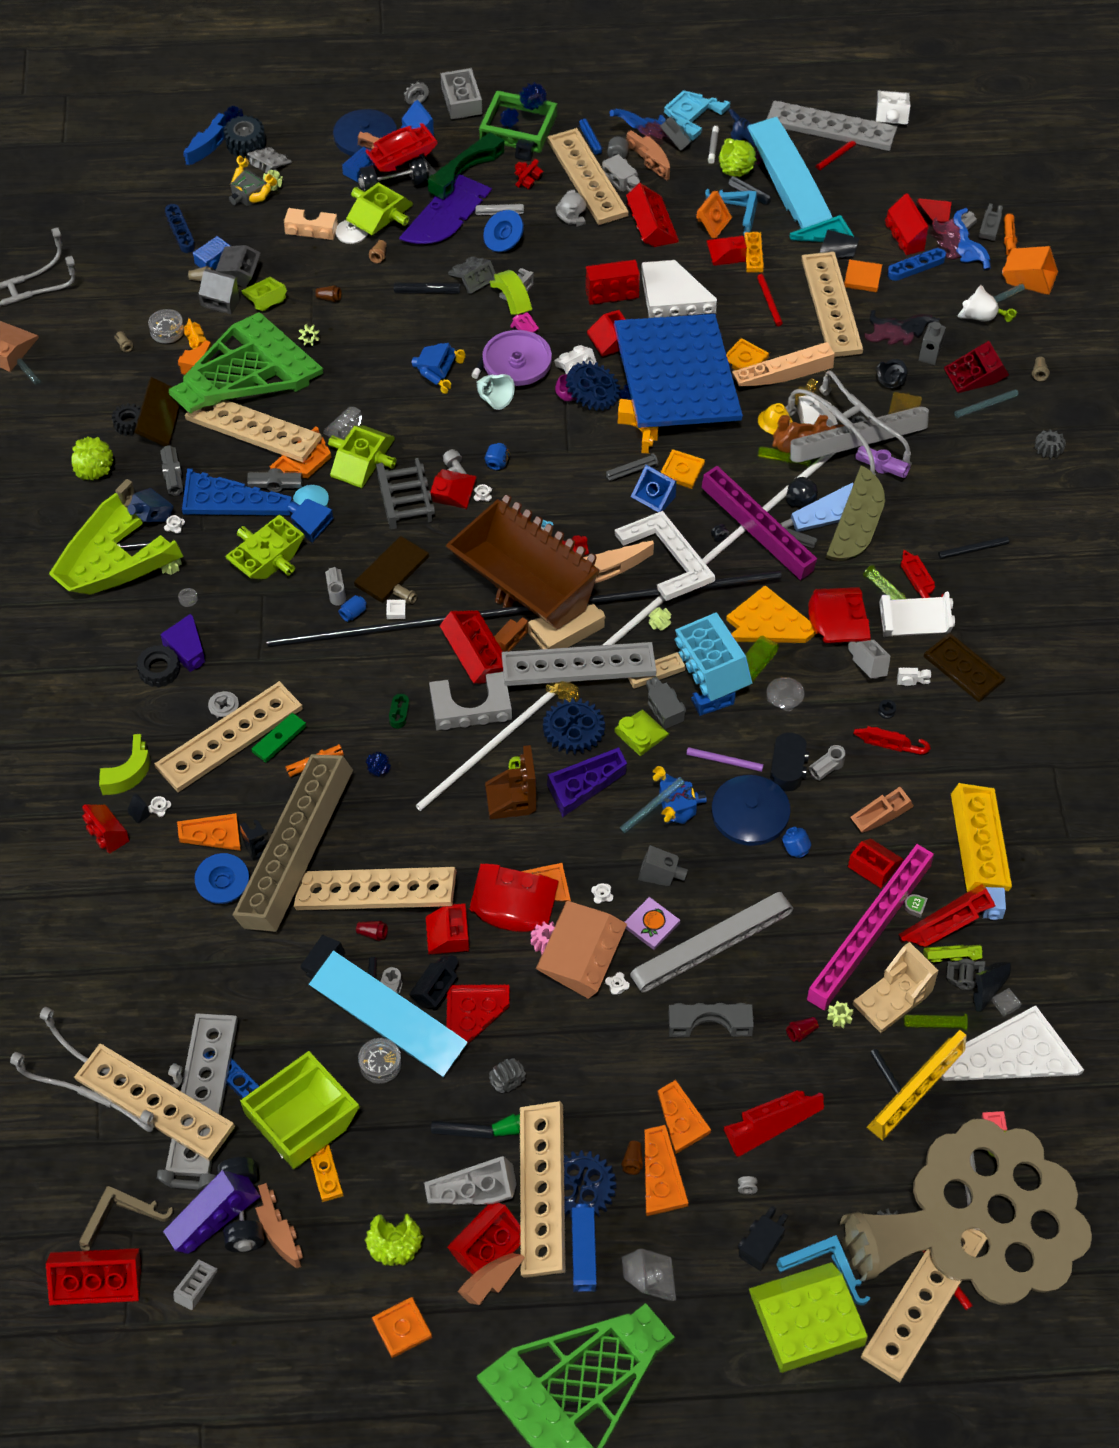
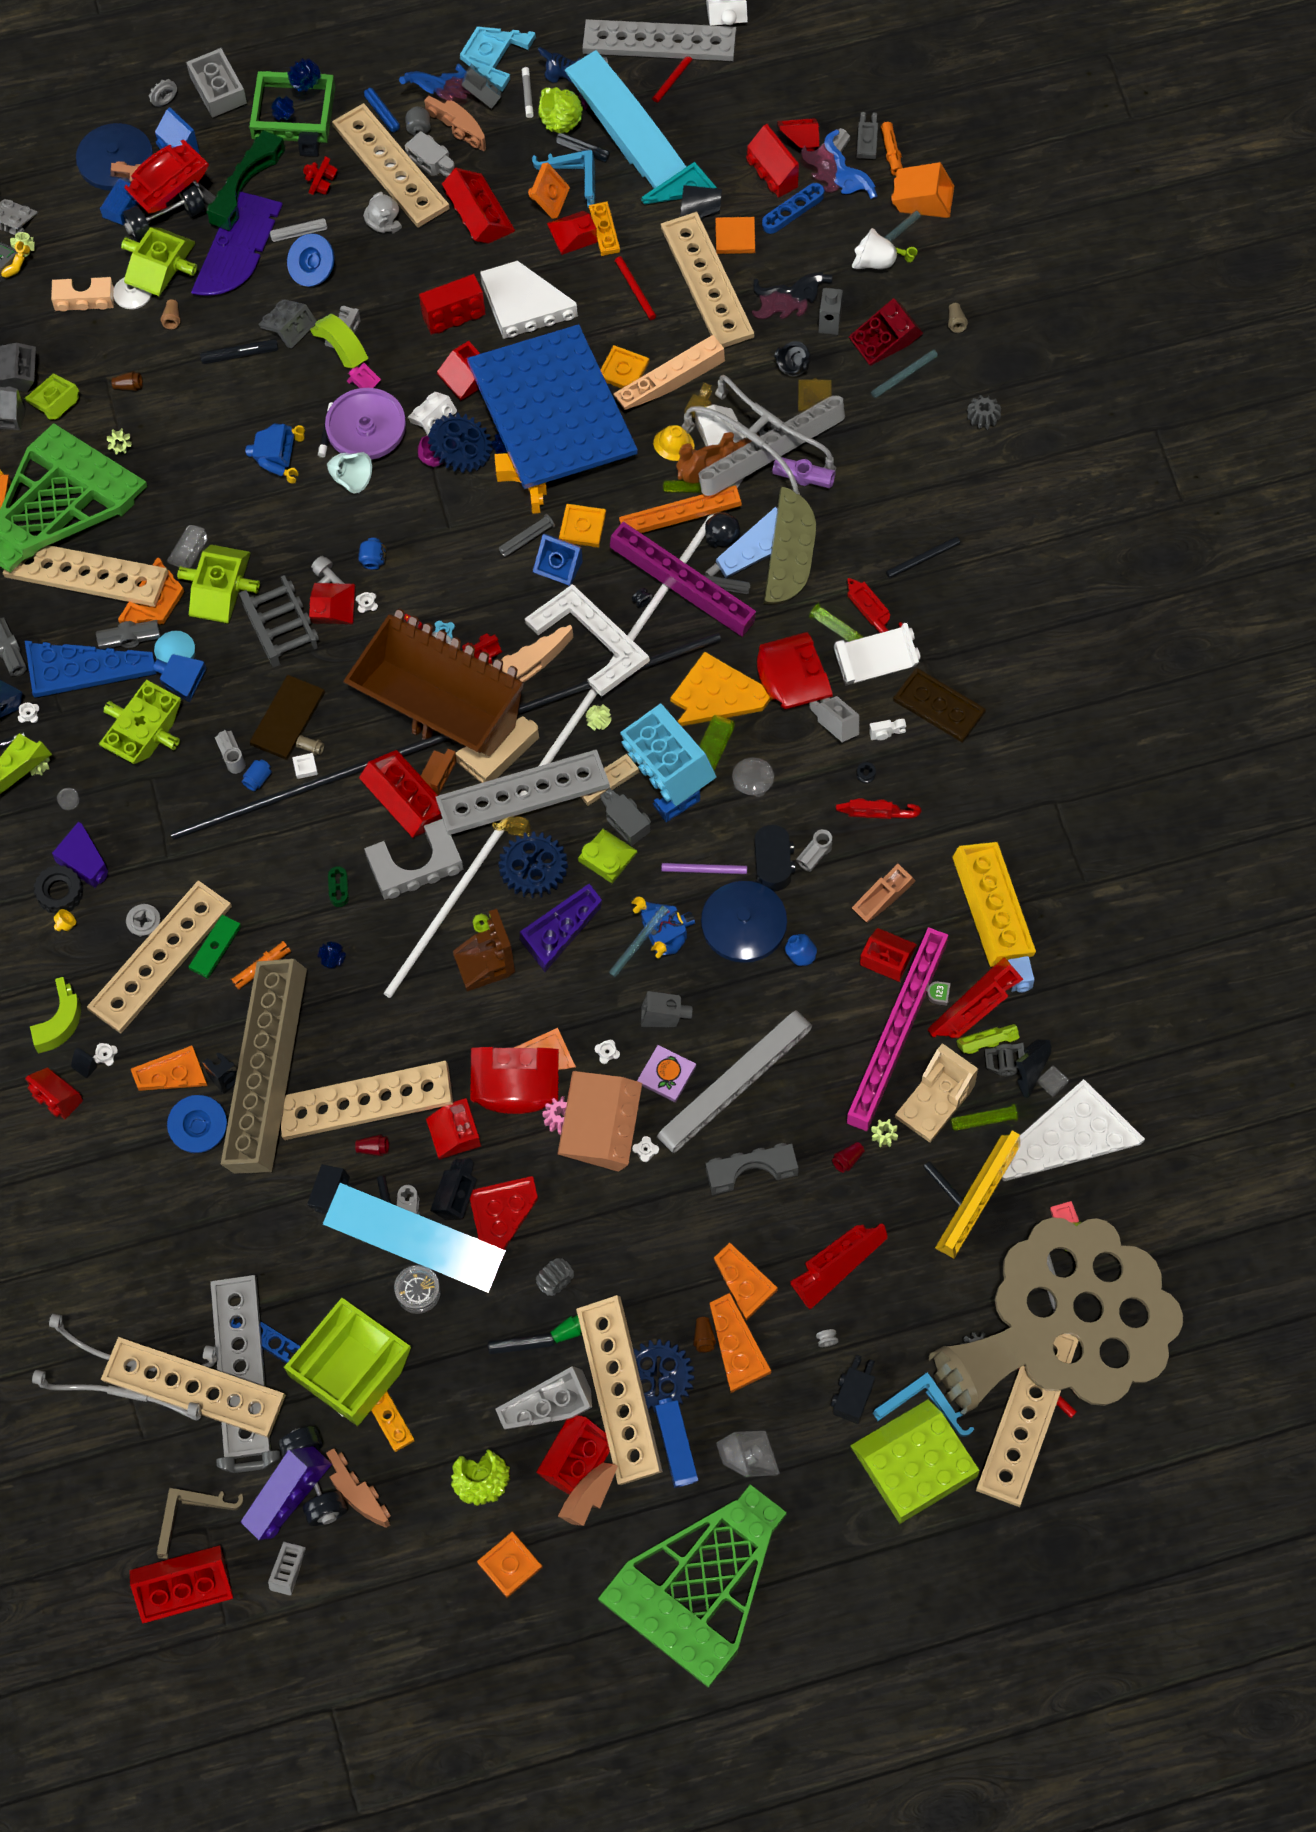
camera: 10 degrees left, 10 degrees up
none -> yellow tile [54,909,76,931]
none -> orange plate [619,485,742,533]

